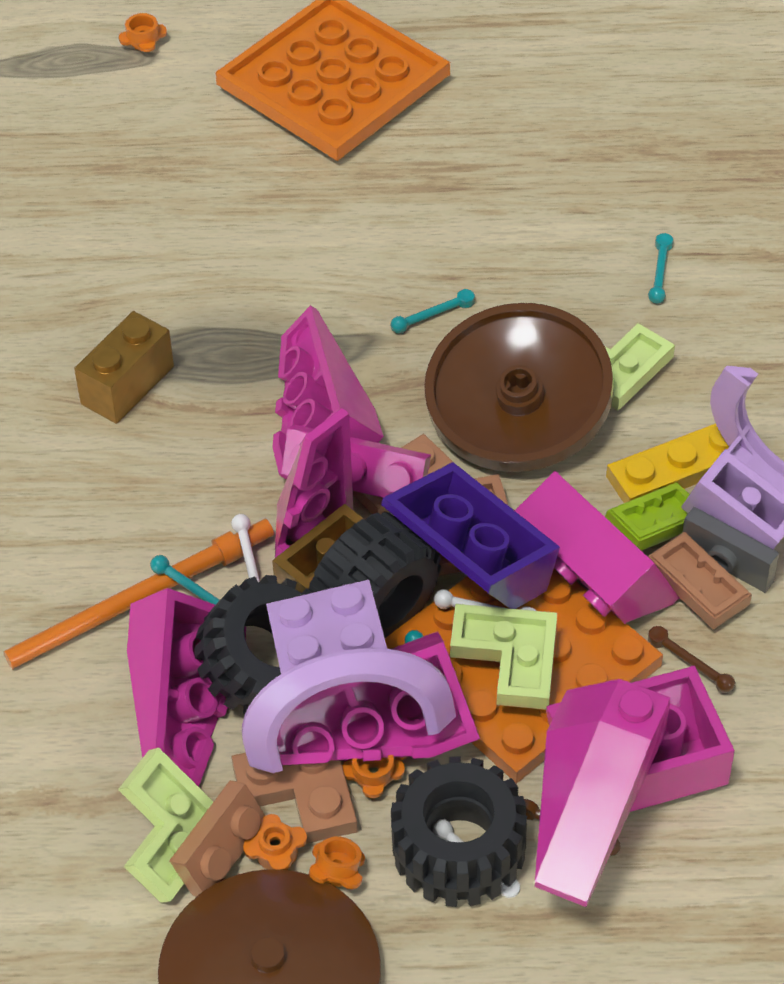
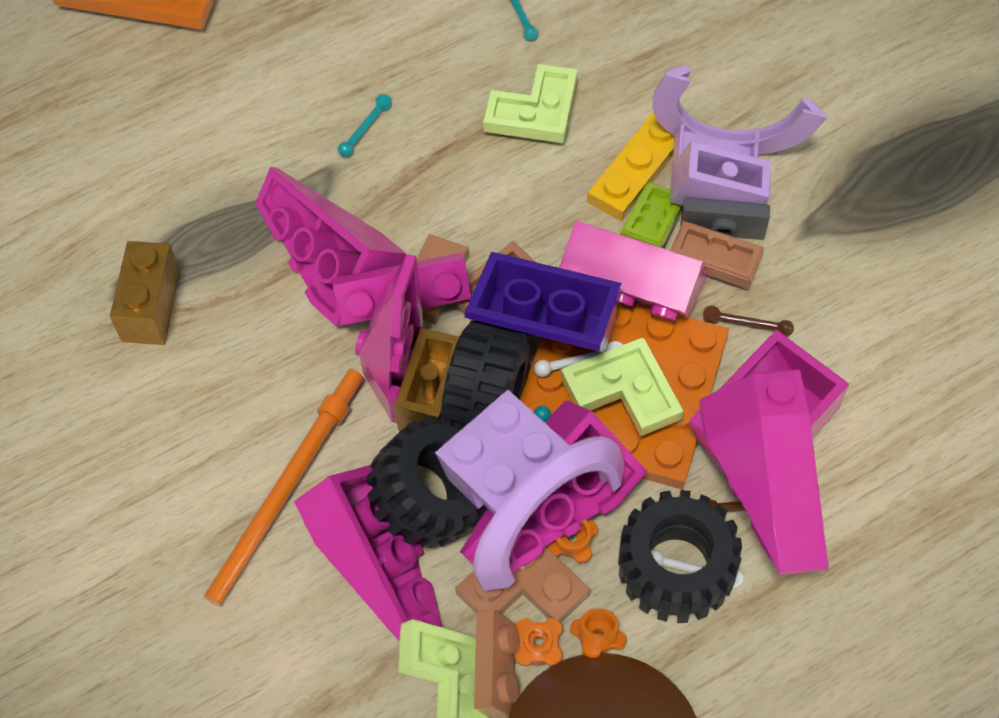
camera: 30 degrees left, 10 degrees up
teal hinge [150,555,220,605] -> none
white hinge [231,514,260,582] -> none
reddish brown dish [424,303,614,472] -> none

